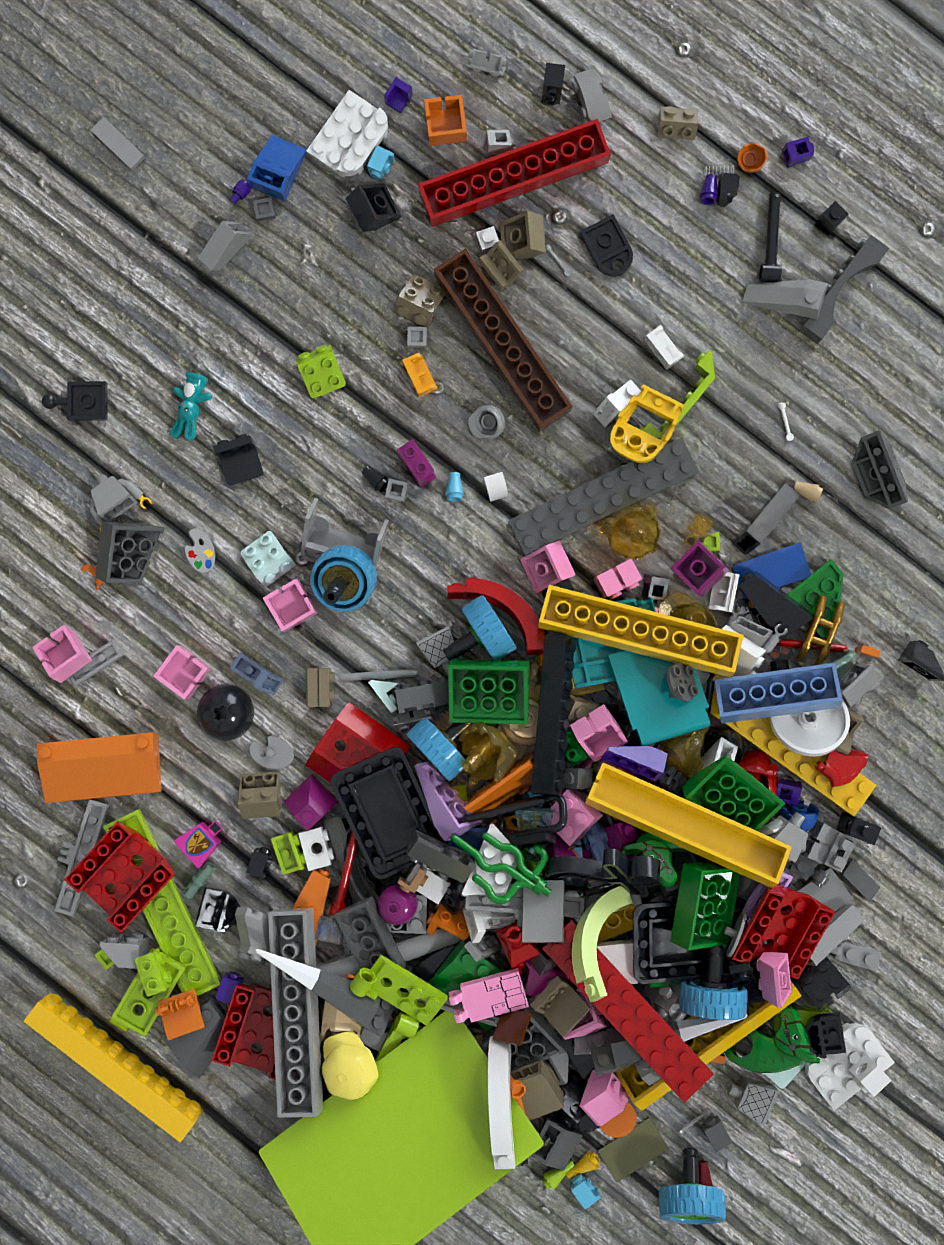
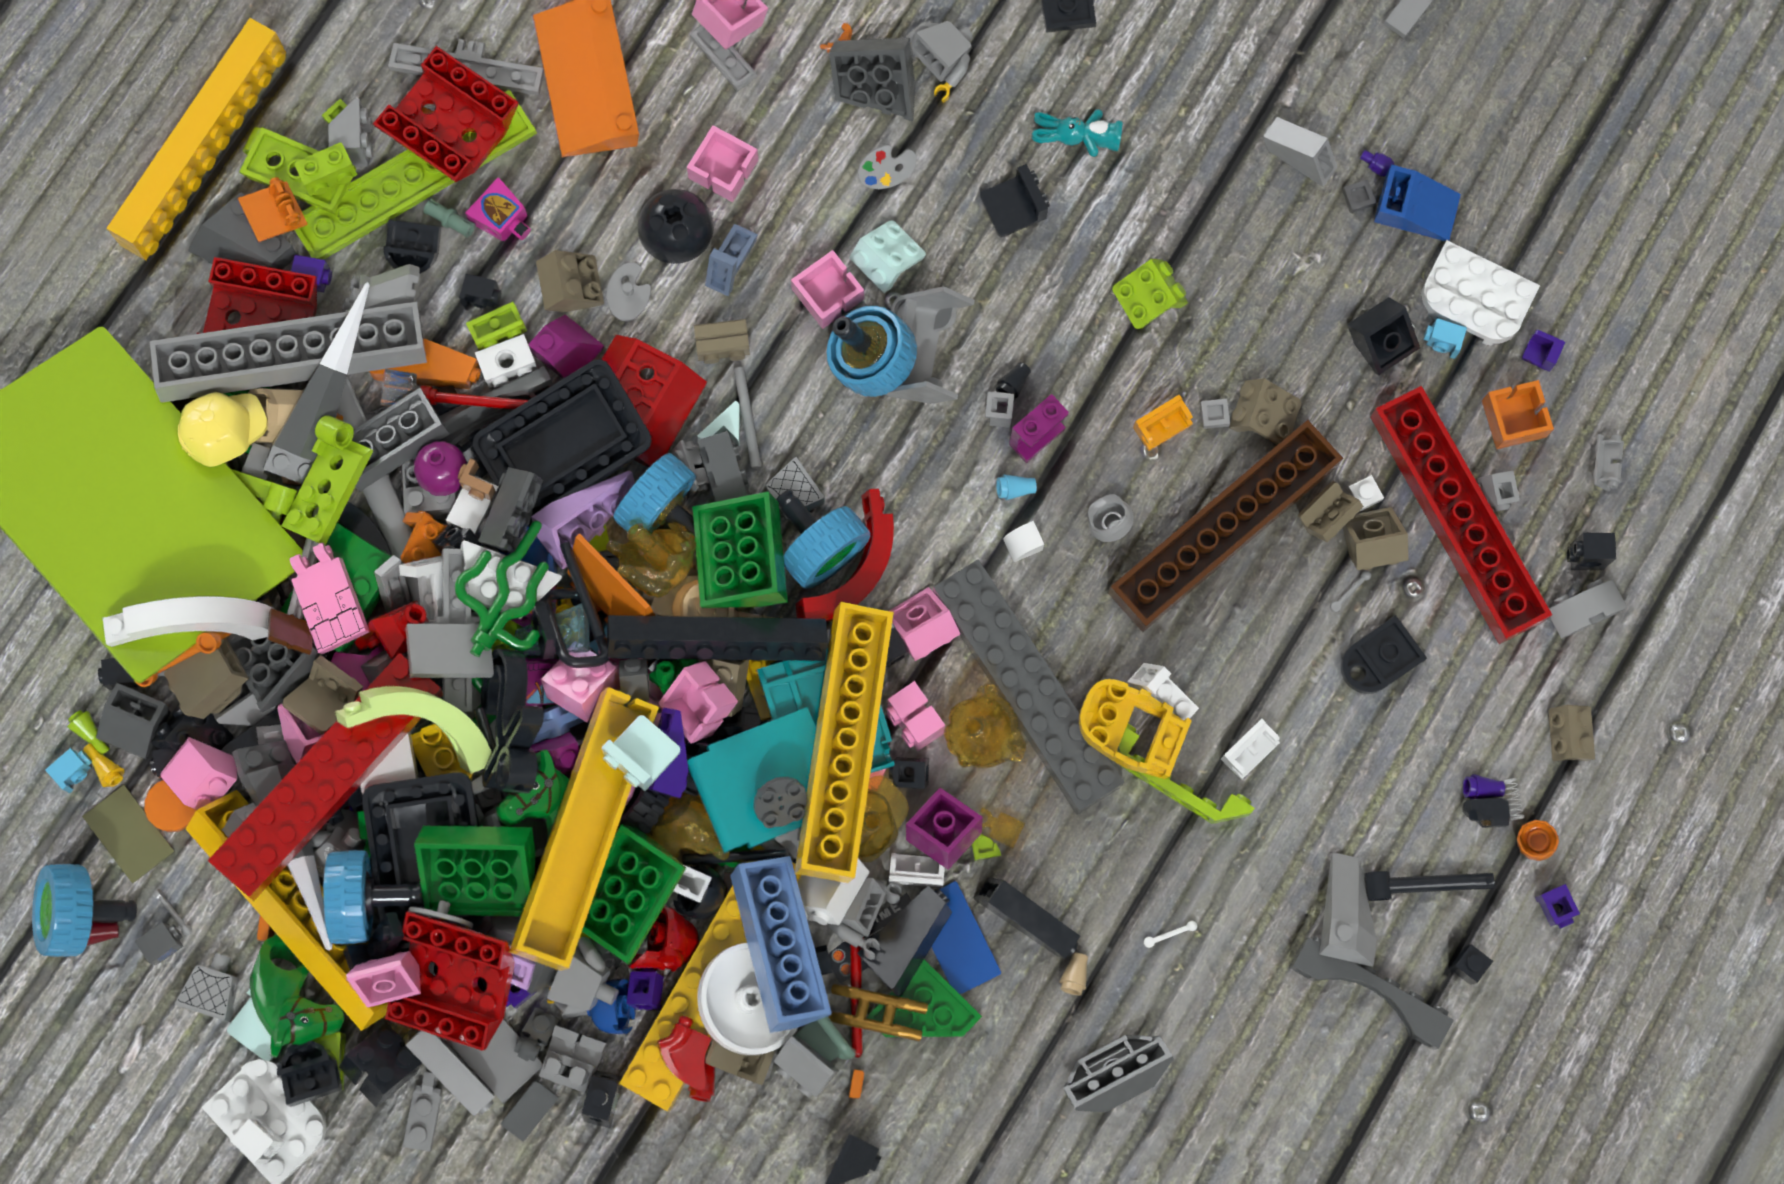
camera: 80 degrees right, 10 degrees down
none -> light aqua bracket [602,715,680,791]

